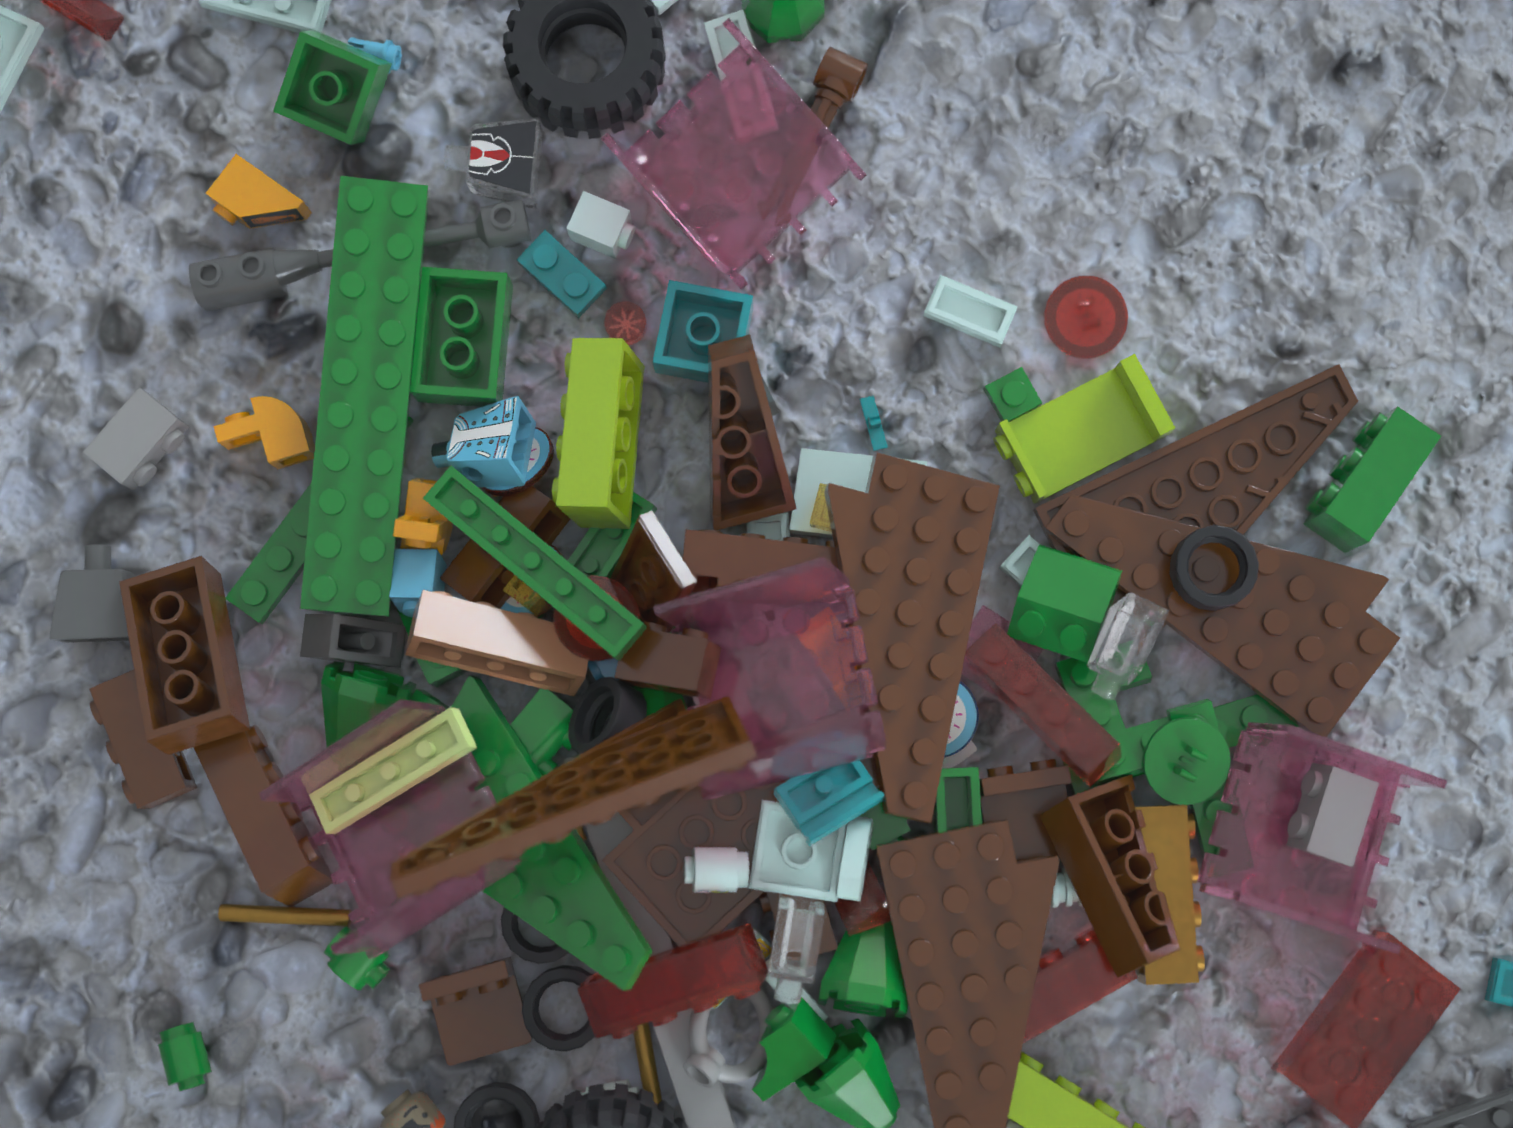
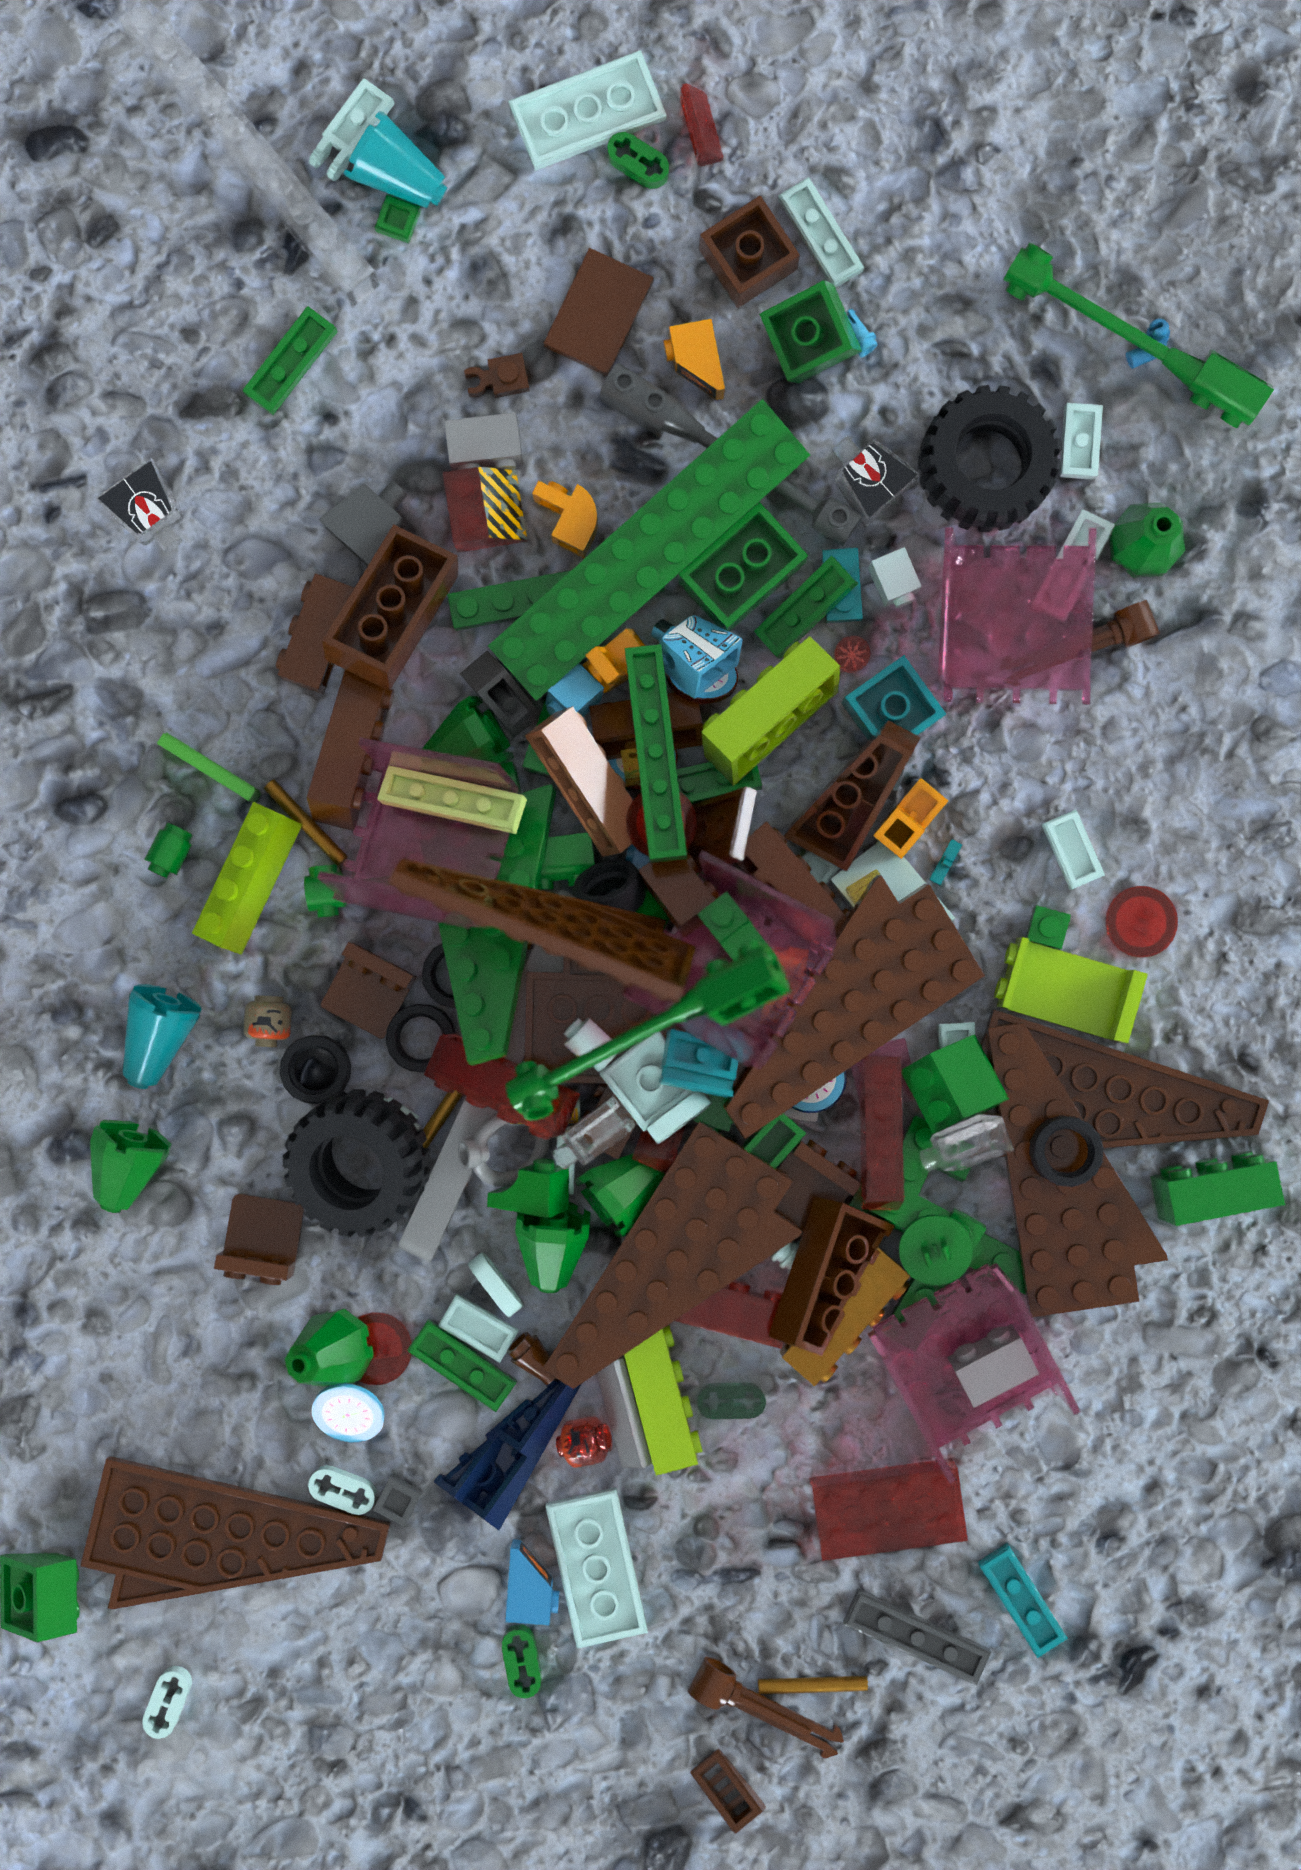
camera: 40 degrees right, 5 degrees up
none -> bright green tile [157,732,261,803]
none -> lime brick [191,802,302,955]
none -> slope [442,467,528,553]
none -> reddish brown plate [464,353,530,398]
none -> green bar [506,941,791,1120]
none -> reddish brown tile [544,247,654,376]
none -> green beam [607,132,669,189]
none -> green arch [697,891,777,961]
none -> clear green beam [697,1383,766,1419]
none -> reddish brown brick [699,195,800,308]
none -> green plate [754,555,859,659]
none -> light orange brick [873,777,949,859]

